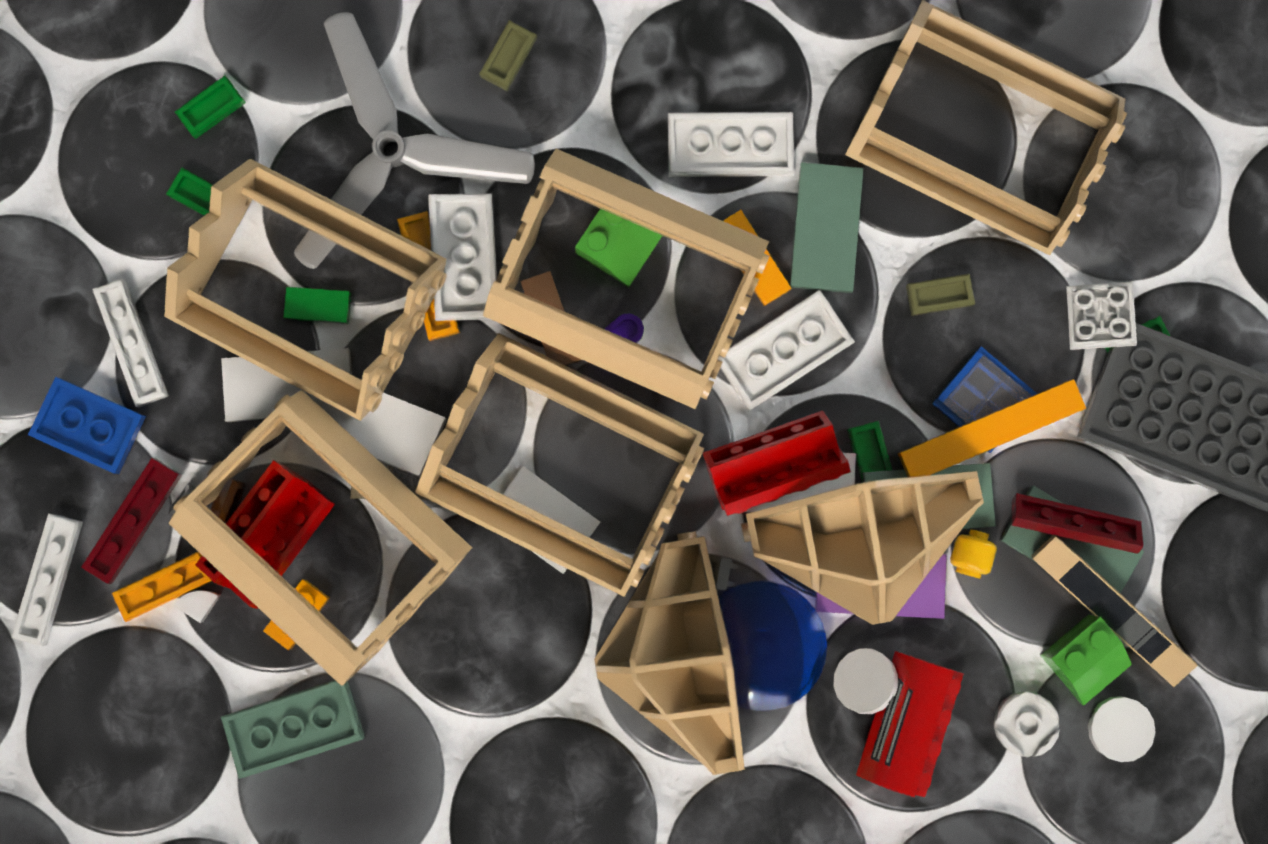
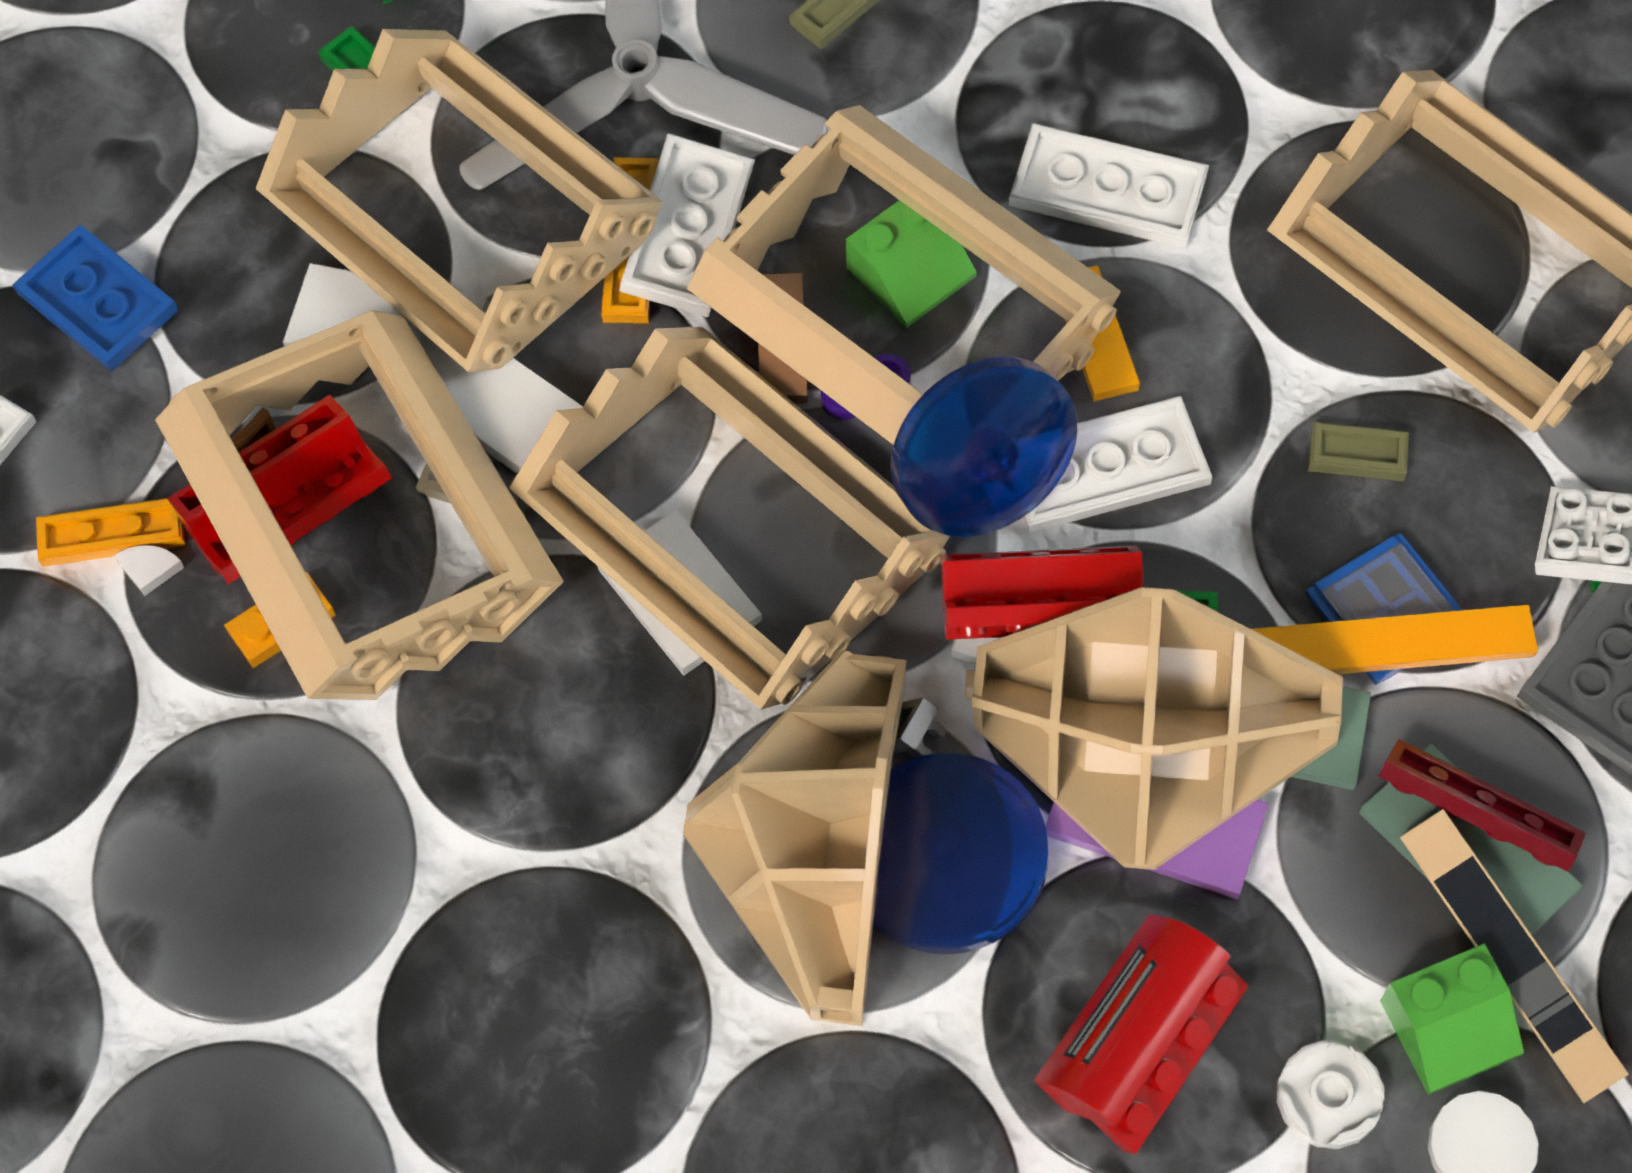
camera: 25 degrees right, 20 degrees down
dark red plate [81,458,182,584] -> none
white tile [92,278,169,407] -> none
sand green tile [221,680,365,779] -> none
green tile [284,287,351,324] -> none
sand green tile [790,162,864,293] -> none
white tile [834,649,898,714] -> none
yellow head [950,529,997,579] -> none
none -> clear blue dish [891,357,1077,537]

